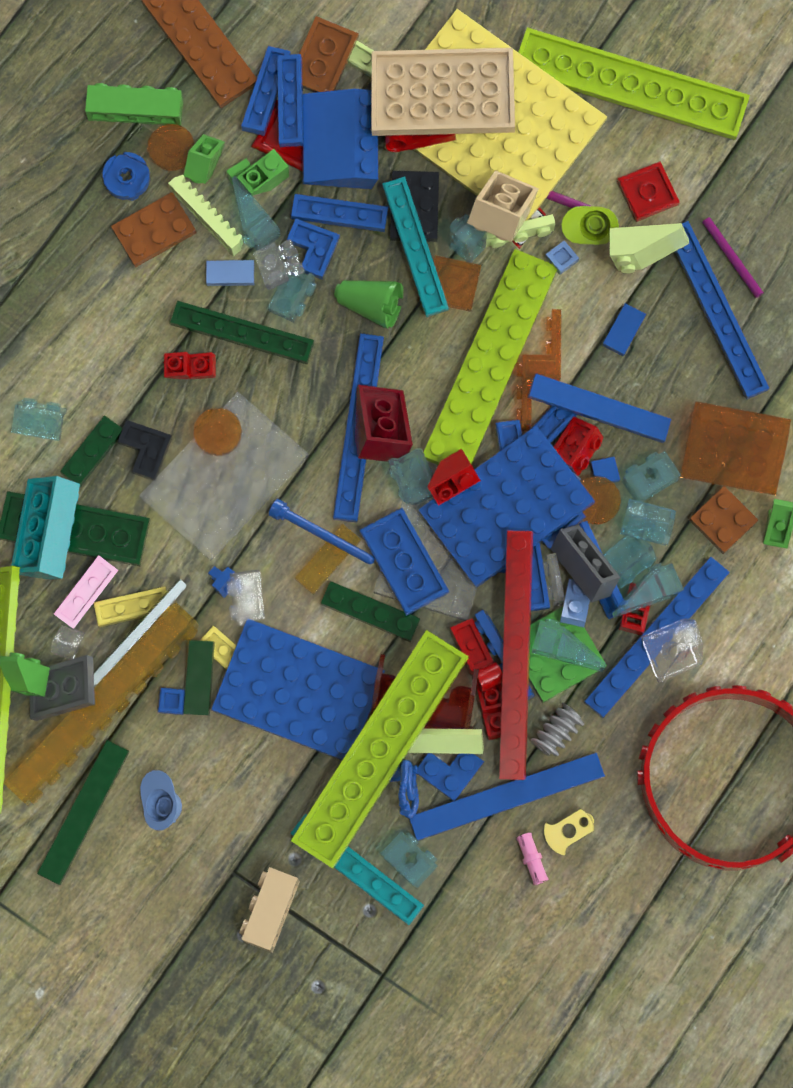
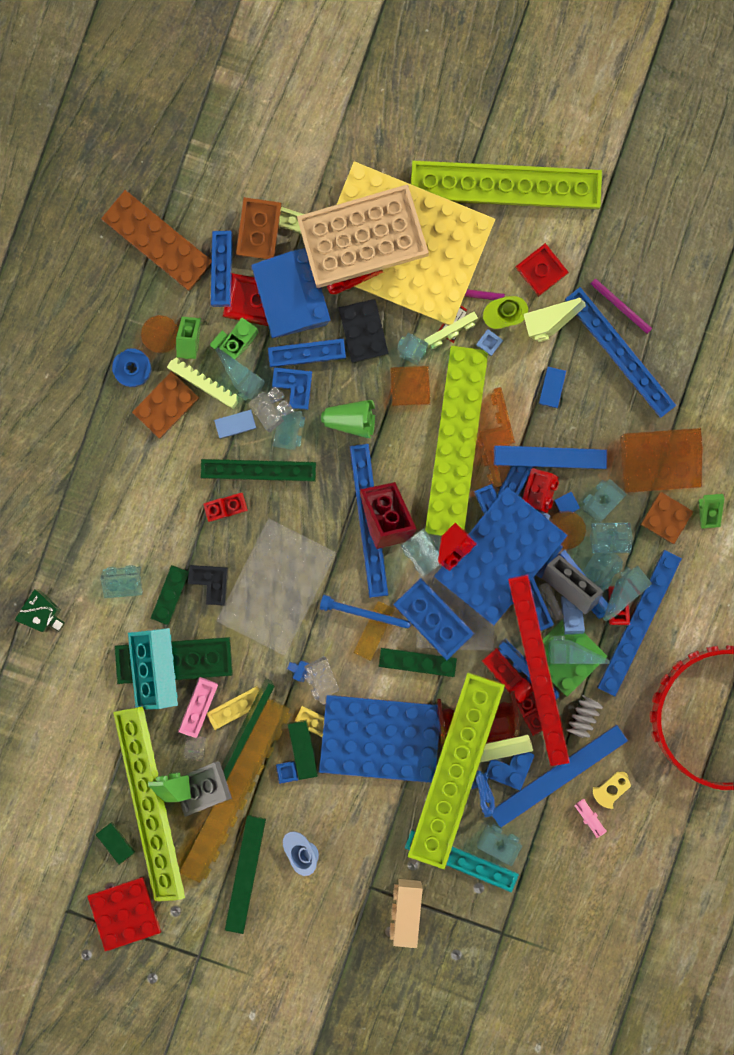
camera: 10 degrees left, 10 degrees up
bright green brick [85,83,183,126] -> none
clear orange tile [194,408,242,456] -> none
blue plate [277,54,304,147] -> none
teal tile [382,177,449,317] -> none
tan brick [467,170,539,242] -> none
clear slope [641,619,703,683] -> none

